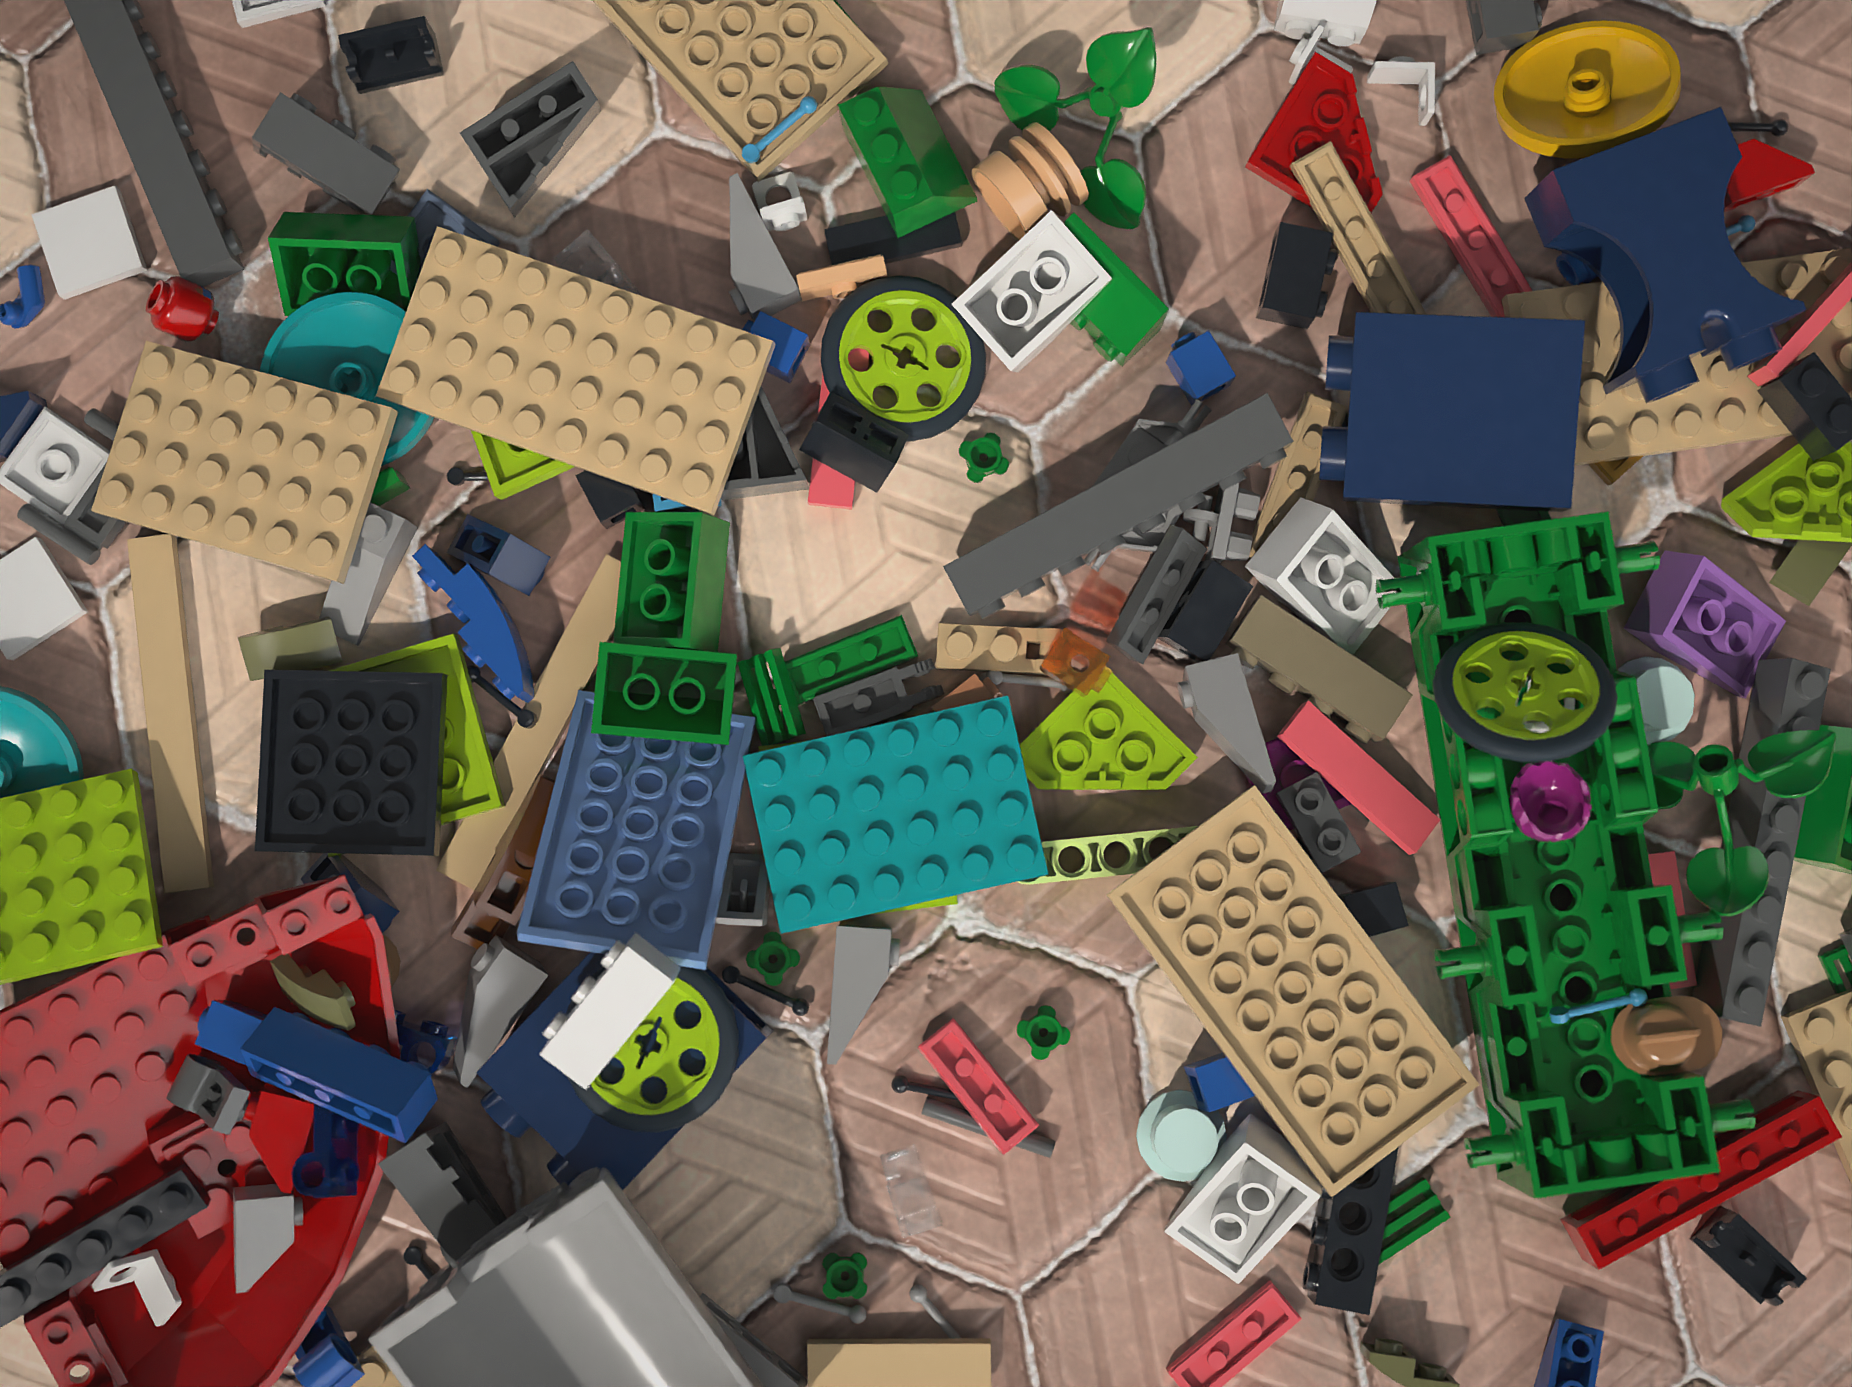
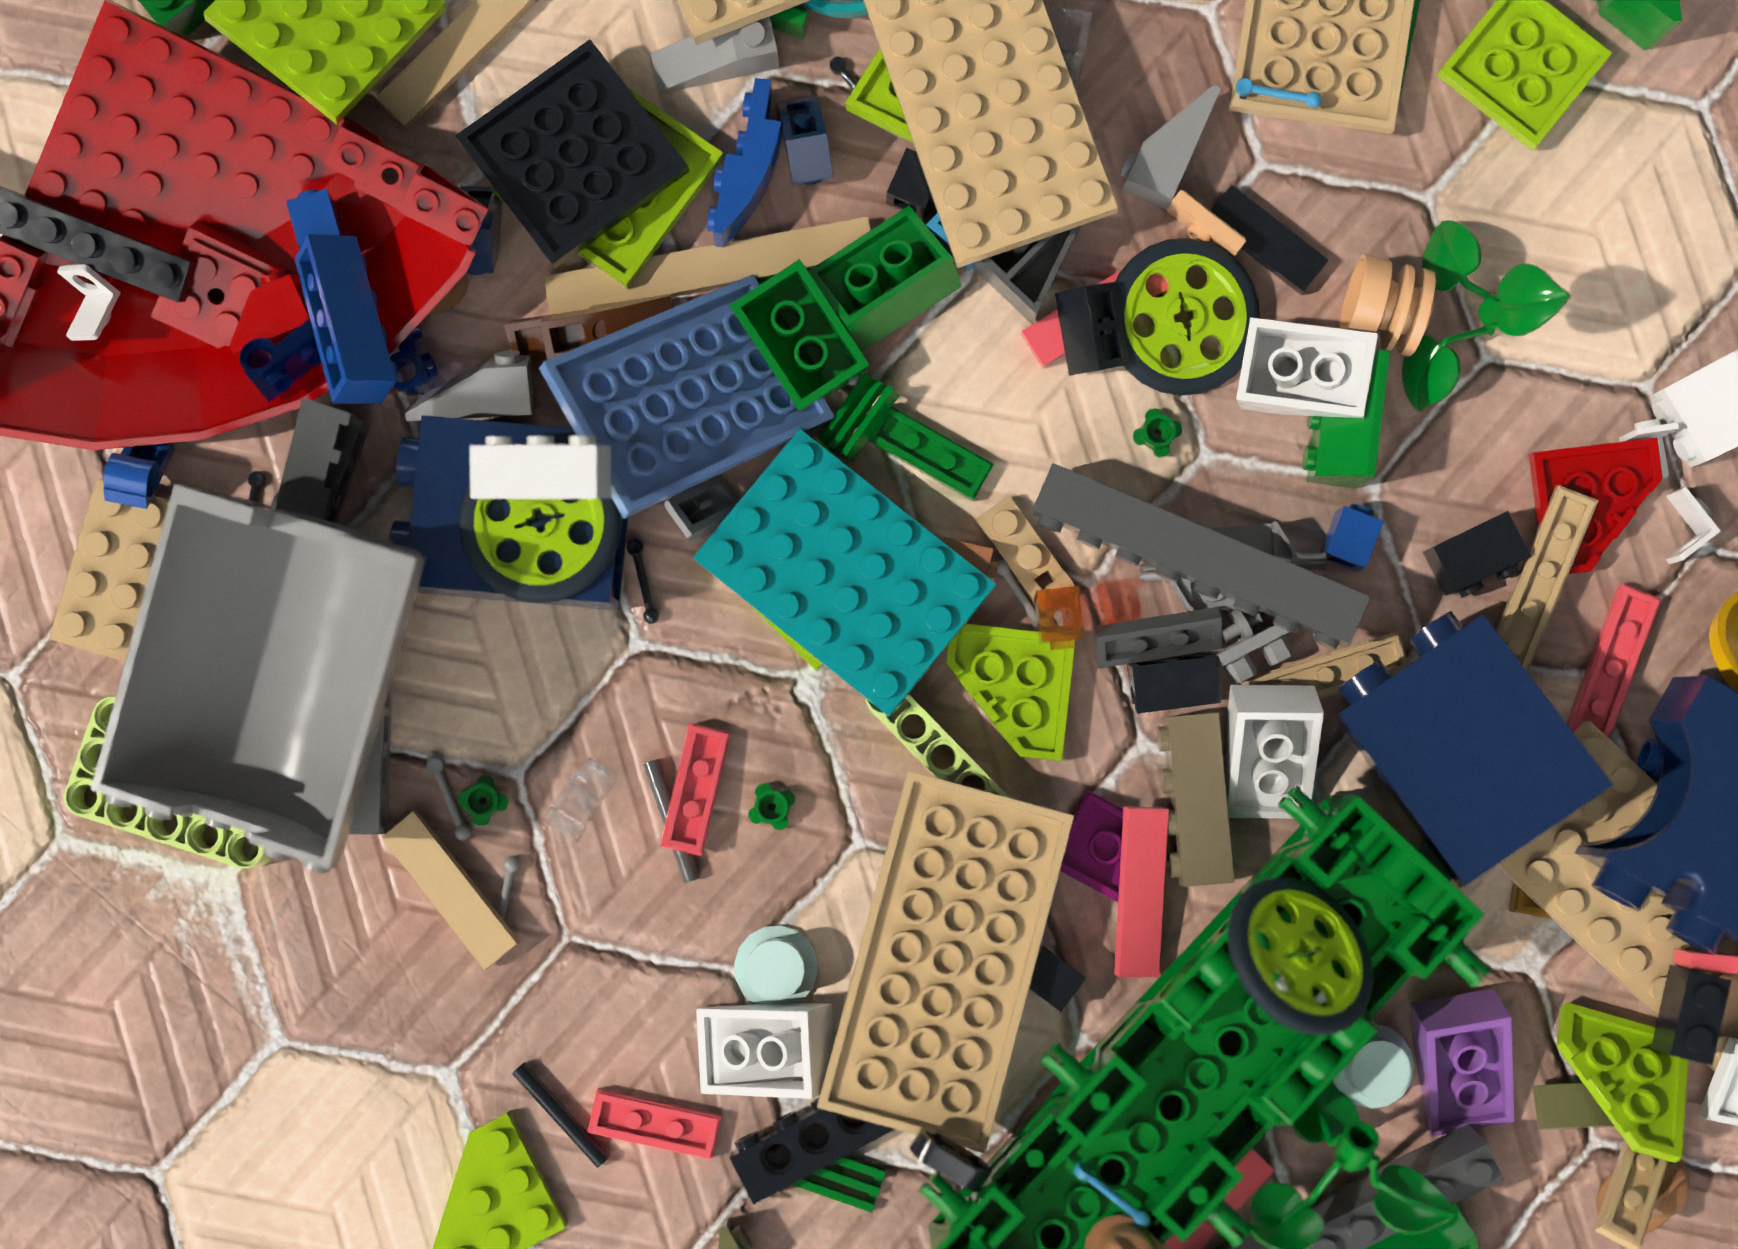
camera: 45 degrees right, 0 degrees up
dark grey plate [166,1054,250,1135] -> none
light grey slope [233,1184,303,1293] -> none
olive slope [238,616,343,681] -> none
olive slope [270,954,356,1031] -> none
black hinge [467,665,537,729] -> none
blue brick [742,311,810,383] -> none
green plate [746,931,800,986] -> none
white bracket [752,172,807,231] -> none
dark grey hinge [813,659,945,736] -> none
light grey slope [827,925,900,1065] -> none
green slope [838,86,977,238] -> none
black hinge [891,1076,958,1100] -> none
light grey slope [1177,653,1276,793] -> none
blue brick [1184,1052,1255,1112] -> none
dark grey plate [1276,772,1361,873] -> none
magenta hair [1509,760,1592,842] -> none
none -> black beam [909,1127,992,1192]

